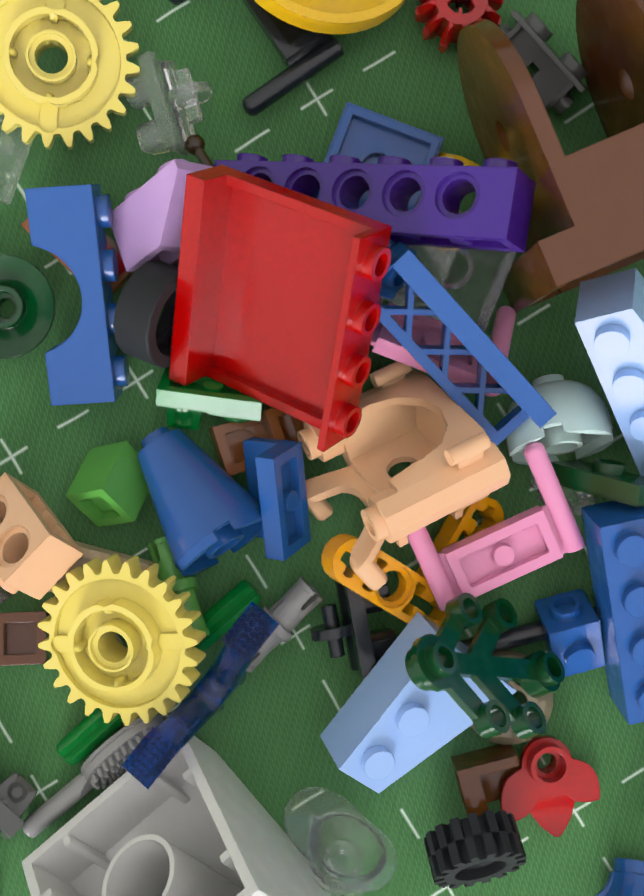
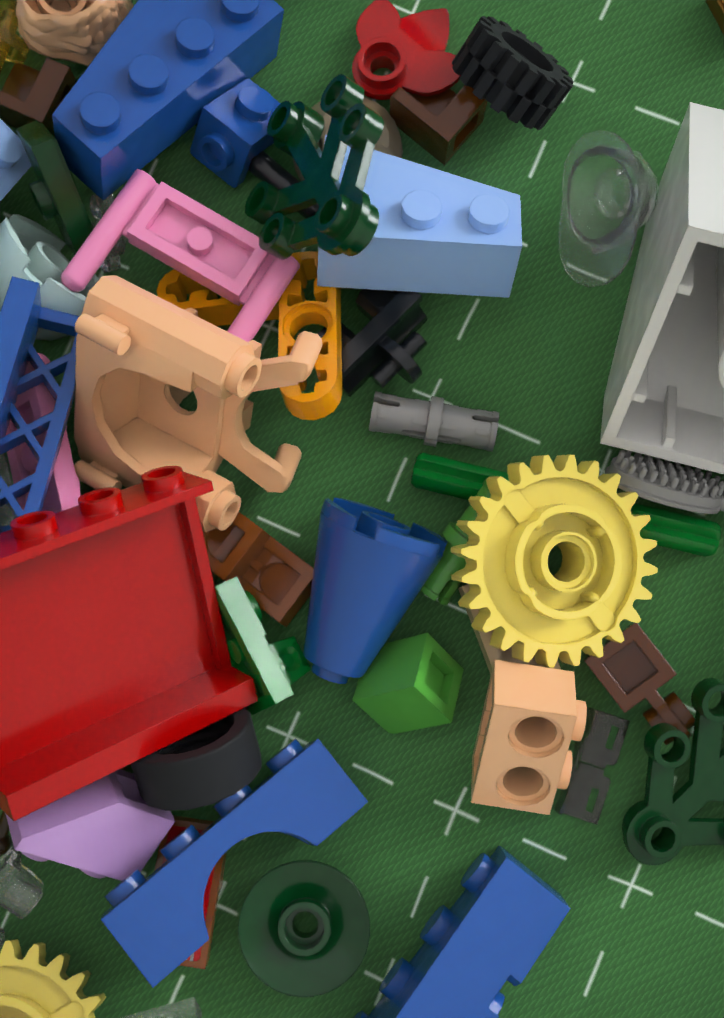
camera: 125 degrees left, 5 degrees down
clear blue piece [121,602,279,789] -> none
blue panel [243,437,311,561] -> none

